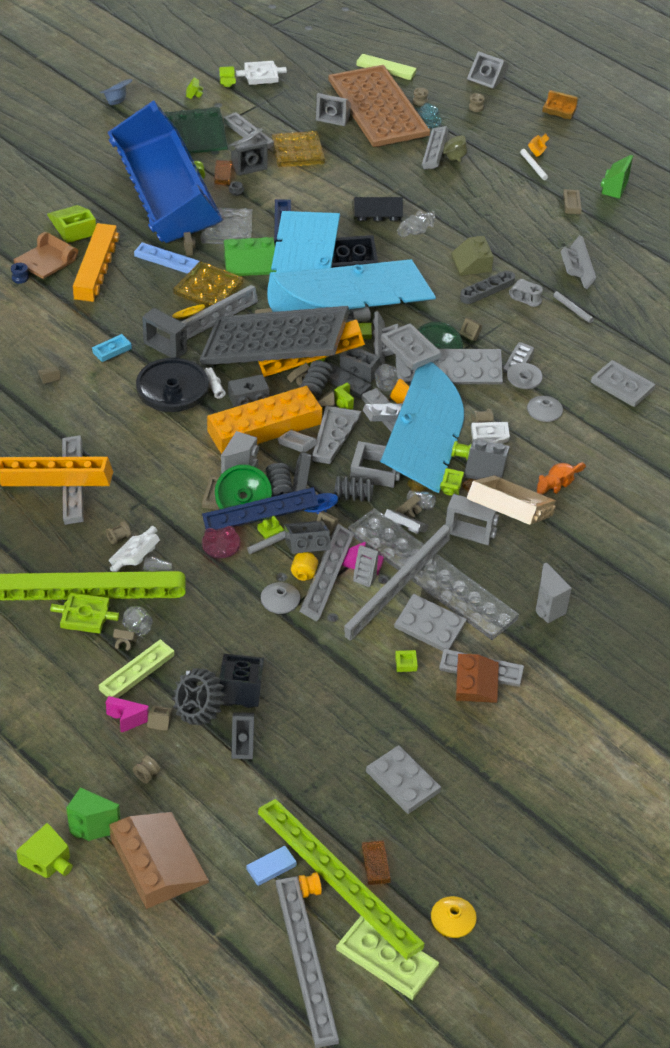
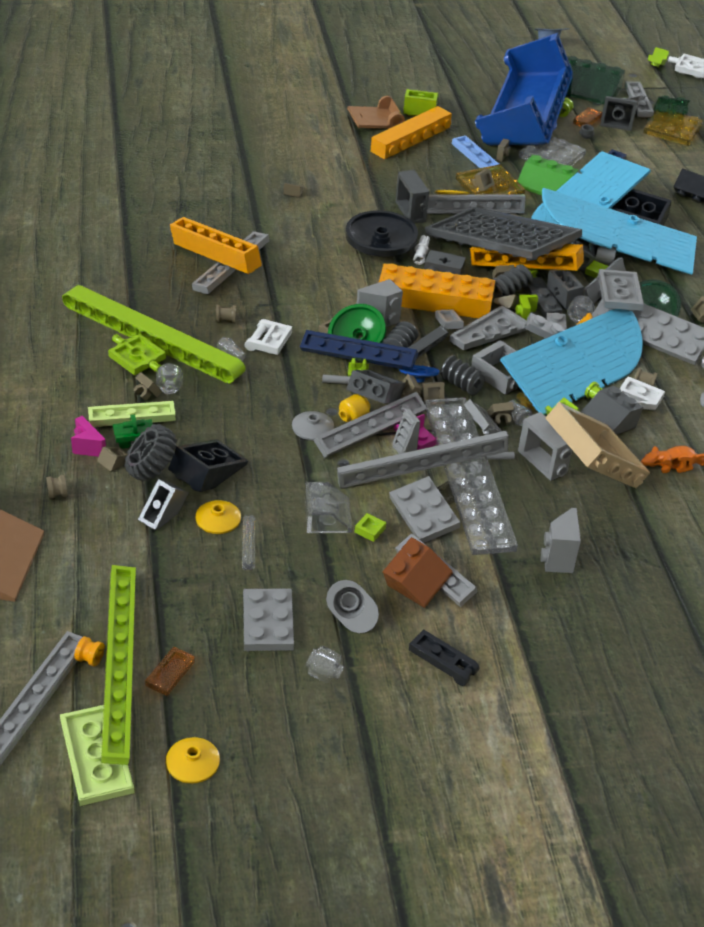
camera: 35 degrees right, 5 degrees down
dark blue wheel [11,262,29,284] -> none
medium azure plate [92,334,132,362] -> none
white plate [109,526,160,572] -> none
lime tile [186,77,203,99] -> none
clear pink dish [202,526,241,558] -> none
light blue tile [247,846,297,886] -> none
none -> green hips [113,414,153,449]
none -> yellow dish [195,500,241,534]
none -> clear axle [242,515,255,570]
none -> white plate [244,319,292,355]
none -> clear slope [305,482,352,533]
none -> clear head [305,646,344,683]
none -> light grey piece [326,580,379,633]
none -> black plate [408,629,480,686]
none -> dark tan tile [422,382,445,404]
none -> dark tan tile [472,168,495,191]
none -> clear green hinge [653,96,690,115]

